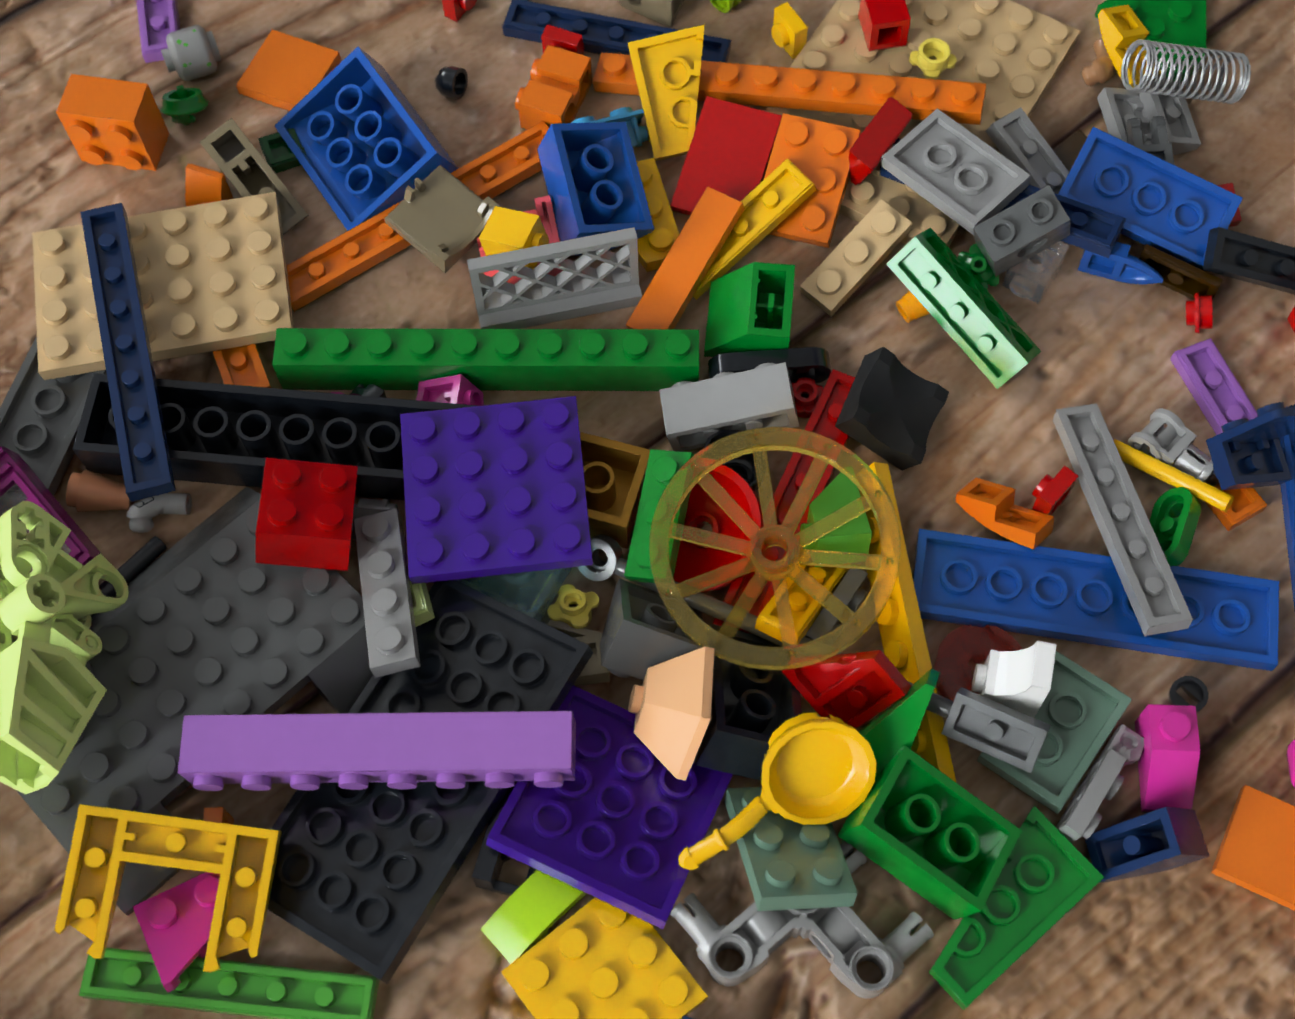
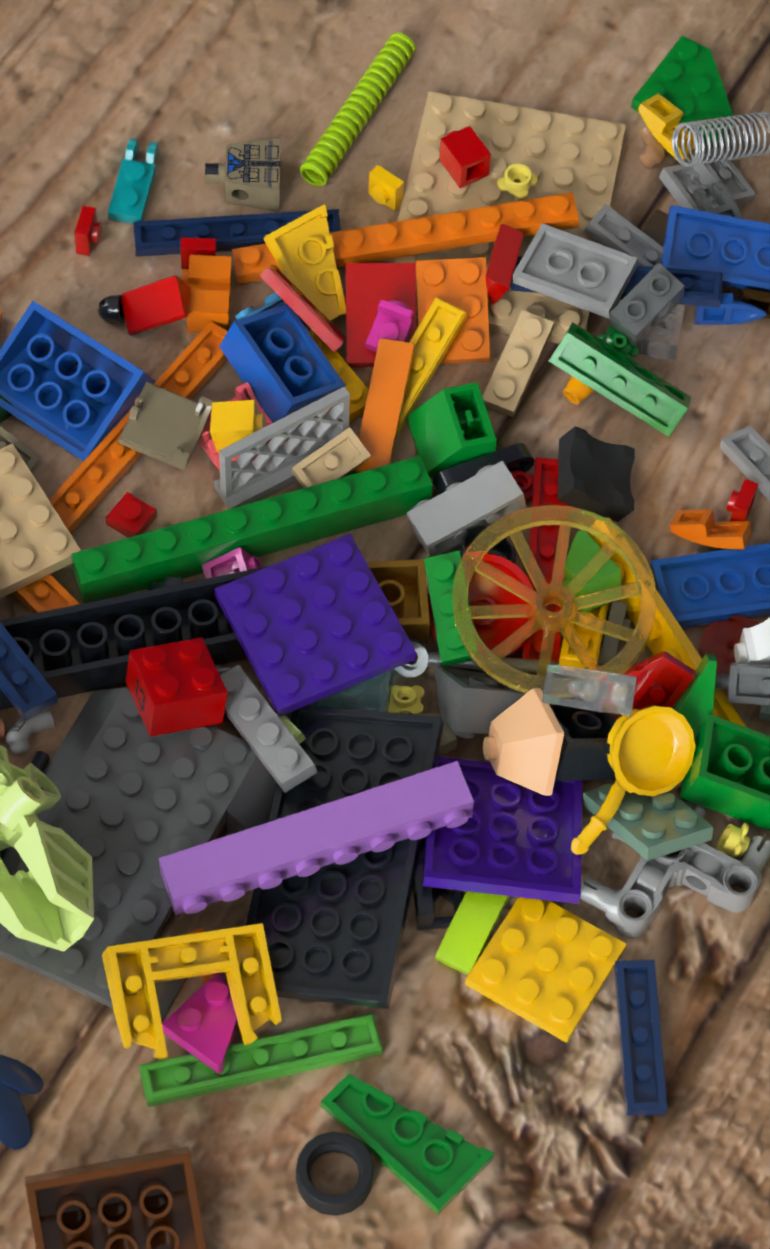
camera: 25 degrees left, 5 degrees down
none -> red plate [106,492,157,538]
none -> red slope [121,275,191,336]
none -> tile [260,264,346,352]
none -> tan plate [291,427,371,488]
none -> dark pink bracket [365,300,414,352]
none -> clear brick [542,664,637,716]
none -> light yellow plate [716,823,750,858]

